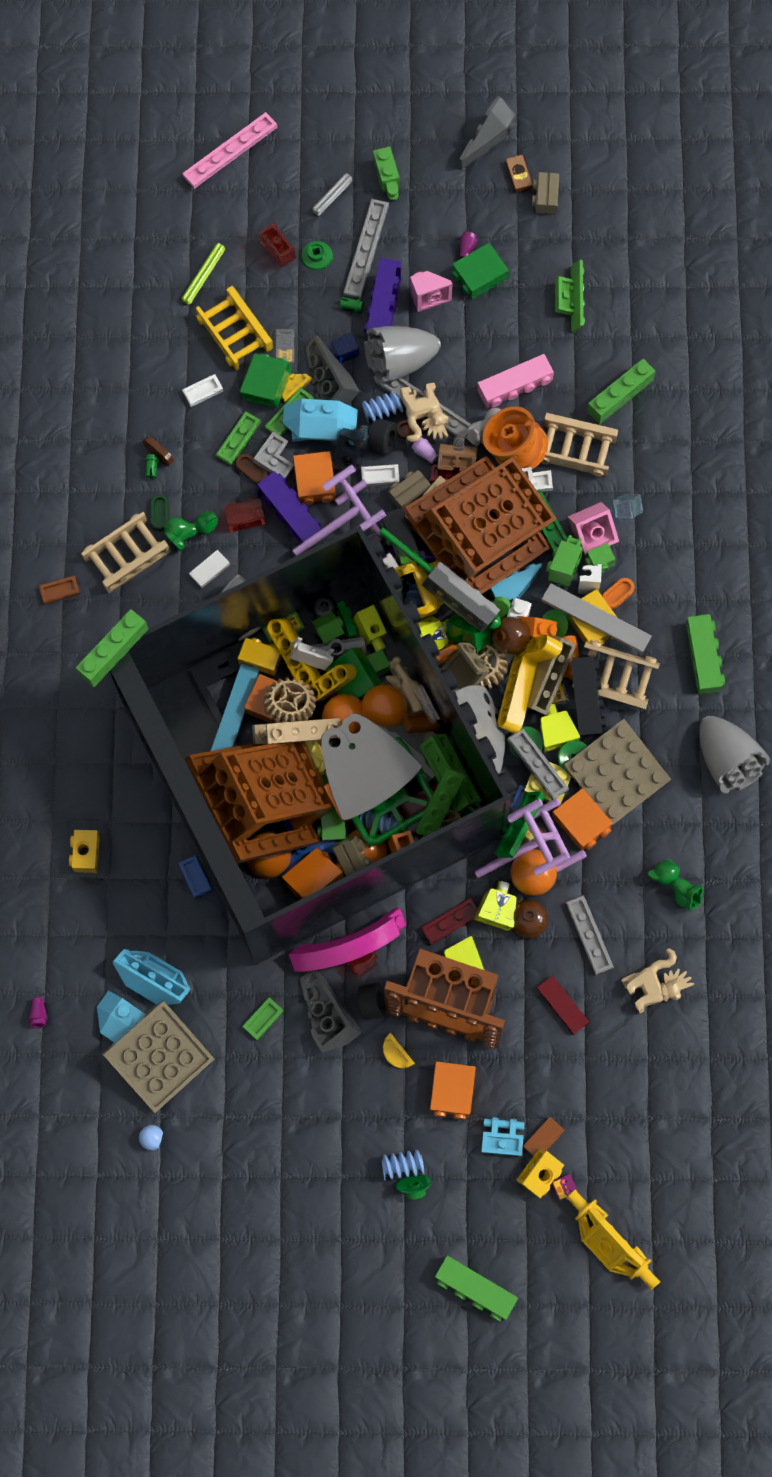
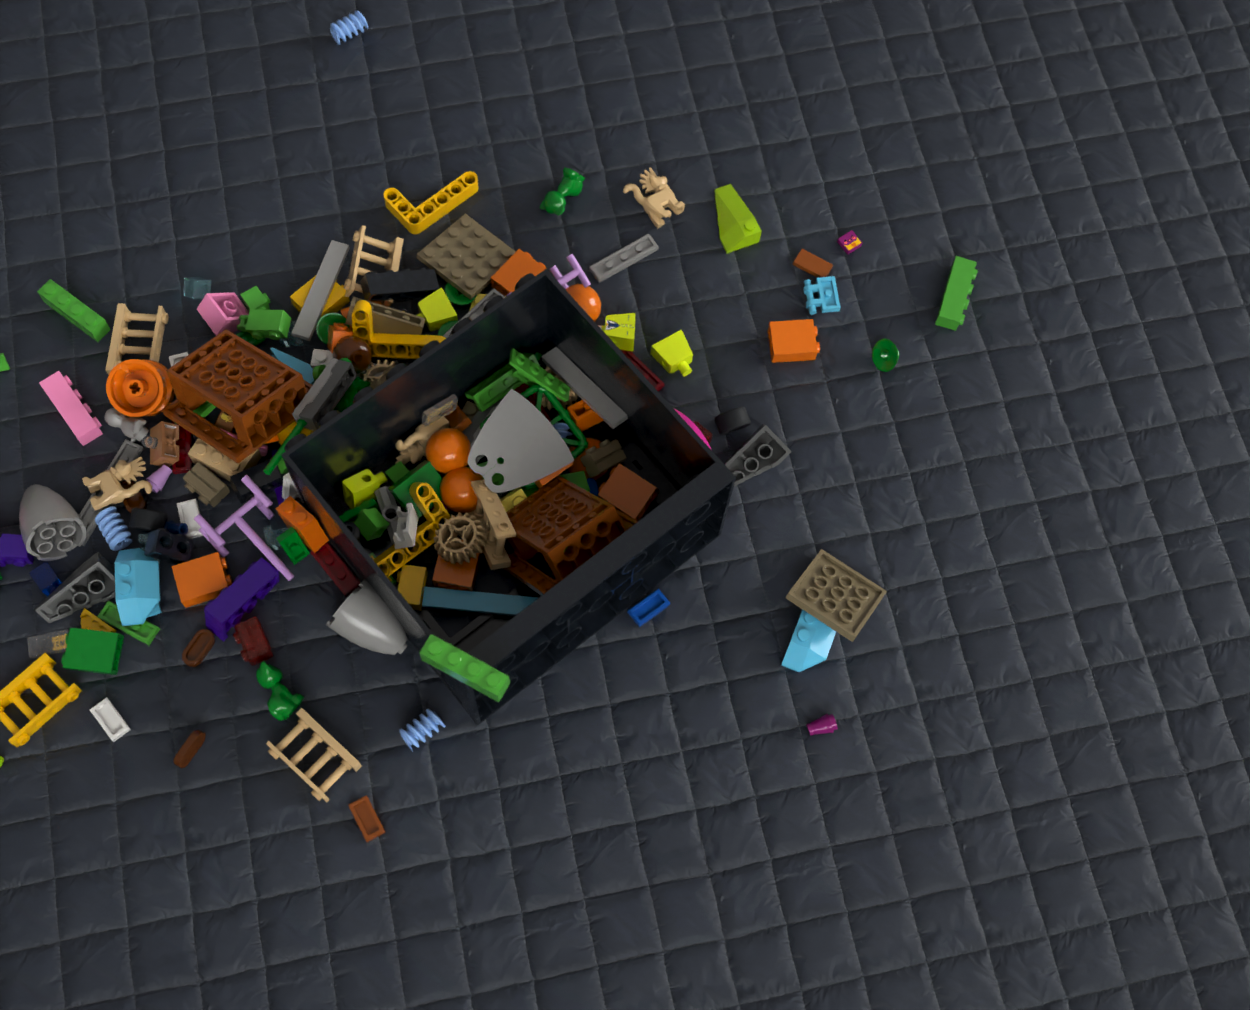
camera: 110 degrees left, 5 degrees down
yellow brick [69,830,100,873] -> none
medium azure wedge [113,949,190,1005] -> none
light blue piece [139,1125,163,1150] -> none
green pin [144,454,159,479] -> none
dark green tile [150,494,170,531] -> none
white tile [189,550,230,588] -> none
bright green tile [216,411,261,466] -> none
bright green tile [242,997,284,1041] -> none
light grey plate [253,432,294,479] -> none
light blue piece [382,1150,425,1181] -> none
yellow tile [383,1032,415,1069] -> none
dark orange plate [384,949,505,1049] -> none
reddish brown cylinder [511,900,548,940] -> none
yellow brick [516,1148,564,1198] -> none
dark red tile [537,975,589,1035] -> none
yellow plate [566,1189,661,1290] -> none
white hinge [578,564,602,594] -> none
orange tile [602,578,635,609] -> none
bright green brick [686,614,725,695] -> none
light grey cylinder [700,716,770,793] -> none
none -> dark blue pin [164,521,188,535]
none -> yellow beam [383,171,479,234]
none -> lime wedge [714,184,762,254]

